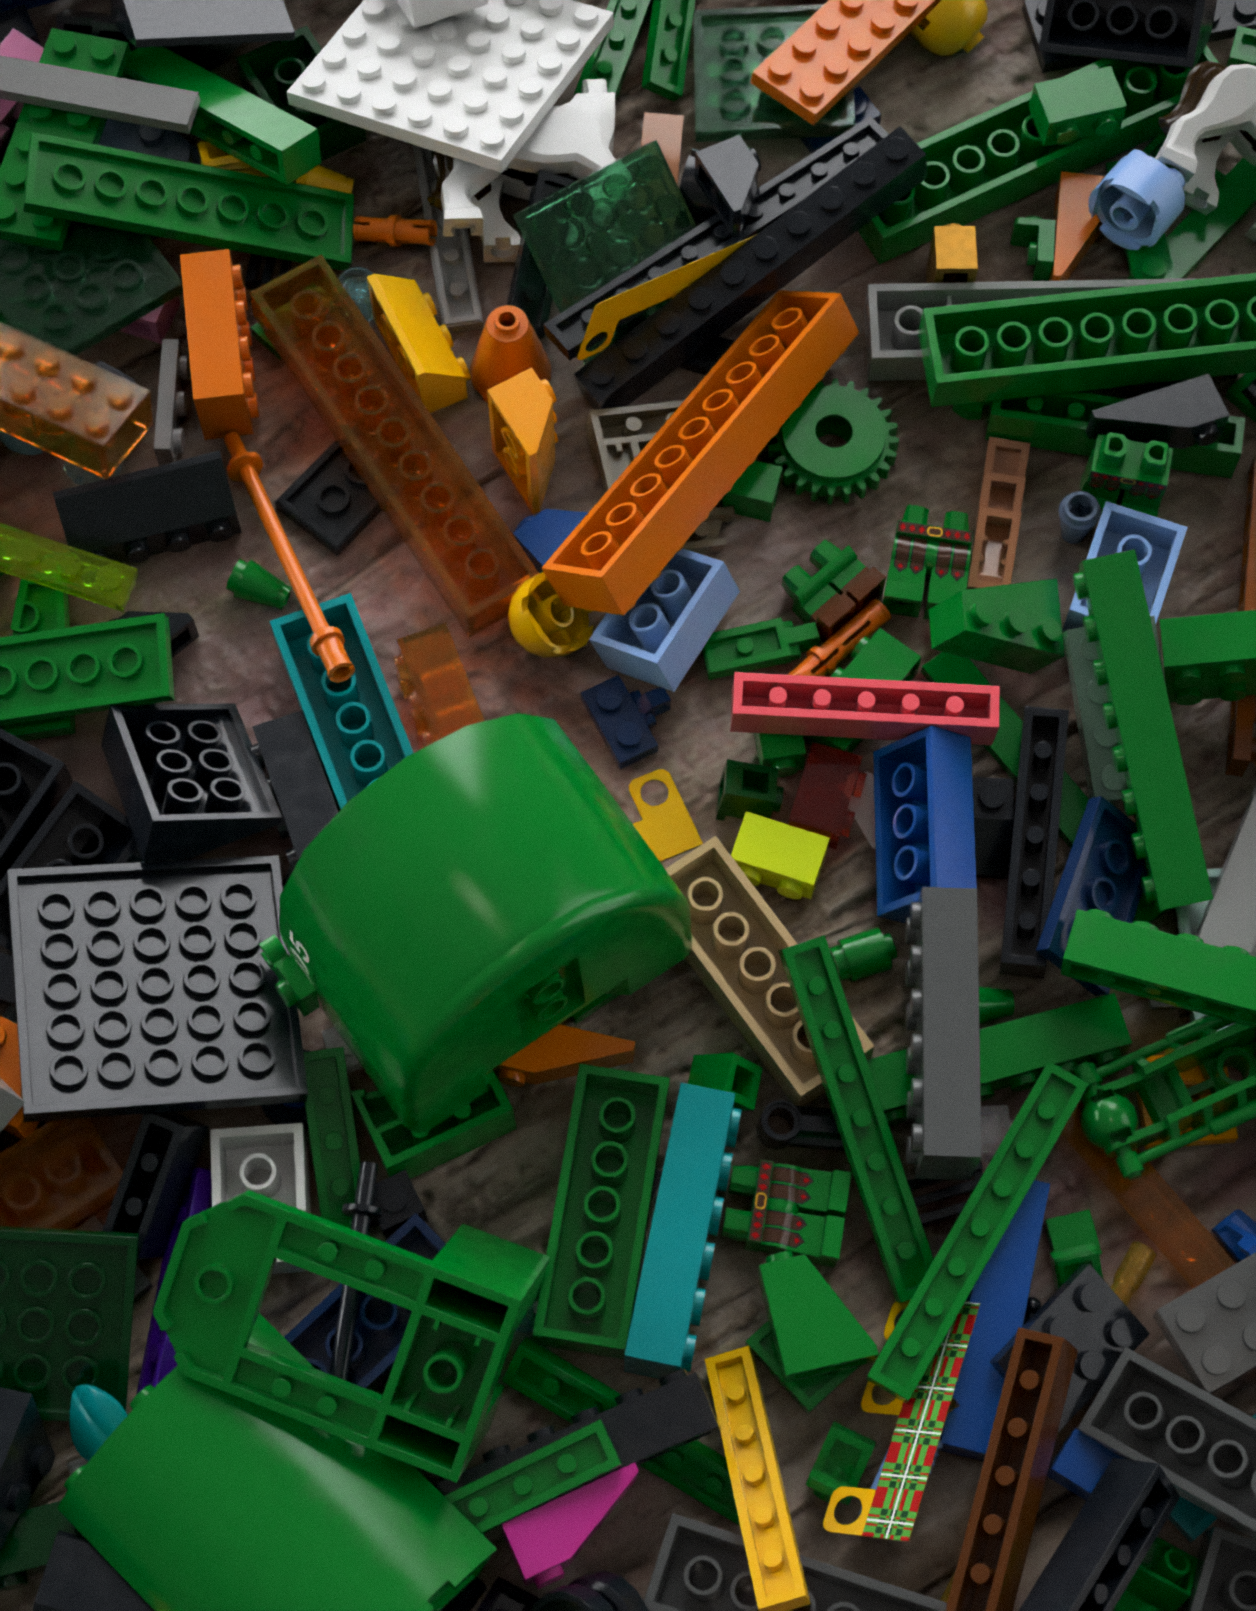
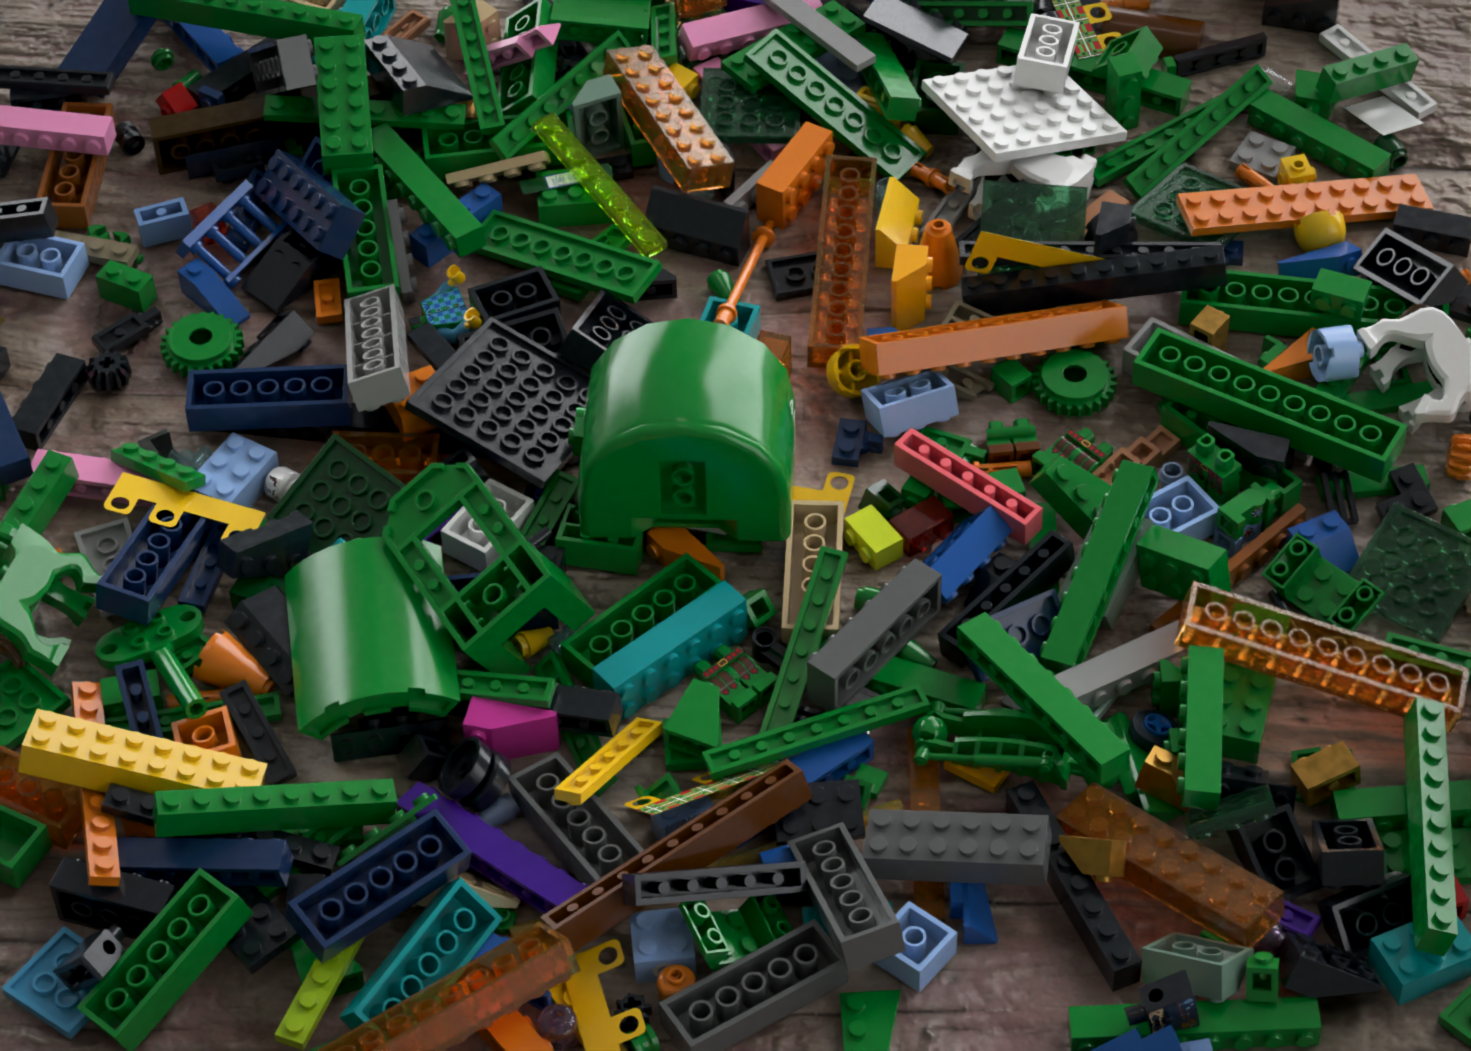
camera: 40 degrees right, 20 degrees down
none -> green hips [1213,482,1281,558]
none -> blue slope [1277,241,1362,279]

